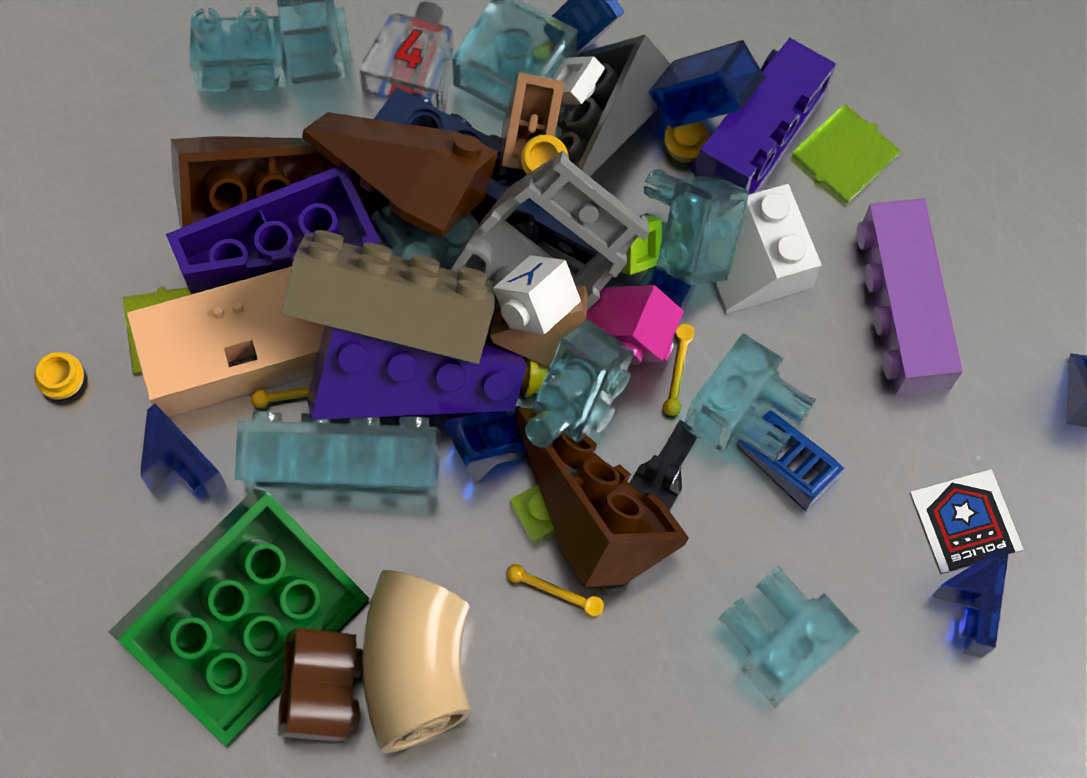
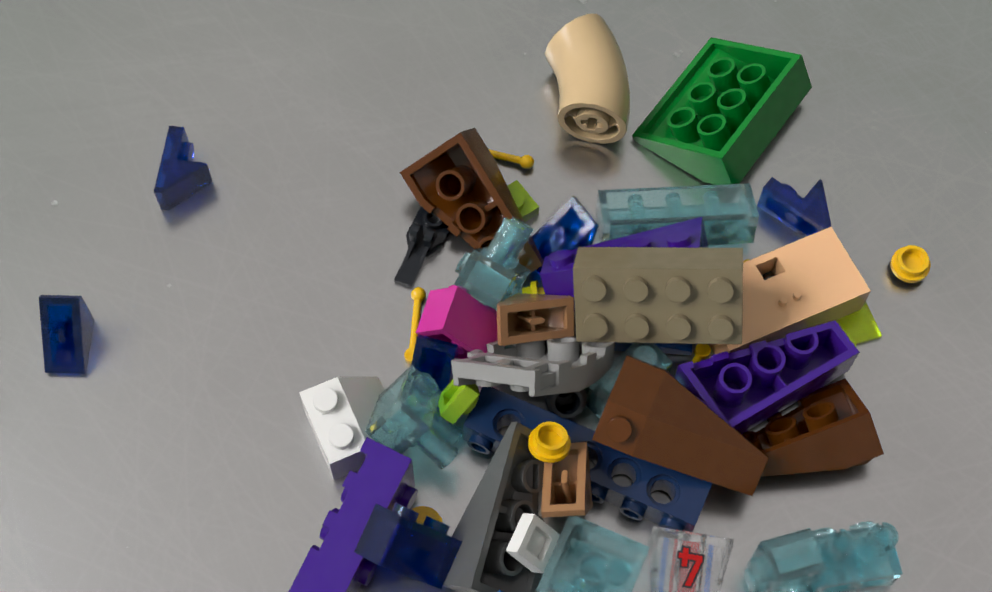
camera: 175 degrees right, 5 degrees down
reddish brown brick [278,628,363,742] -> none
white brick [493,255,581,335] -> none
clear light blue brick [683,333,817,462] -> none
clear light blue brick [718,566,860,709] -> none
blue slope [736,409,845,510] -> none
clear neon green piece [791,104,901,204] -> none
medium lavender brick [857,198,963,395] -> none
sticker [911,469,1024,574] -> none

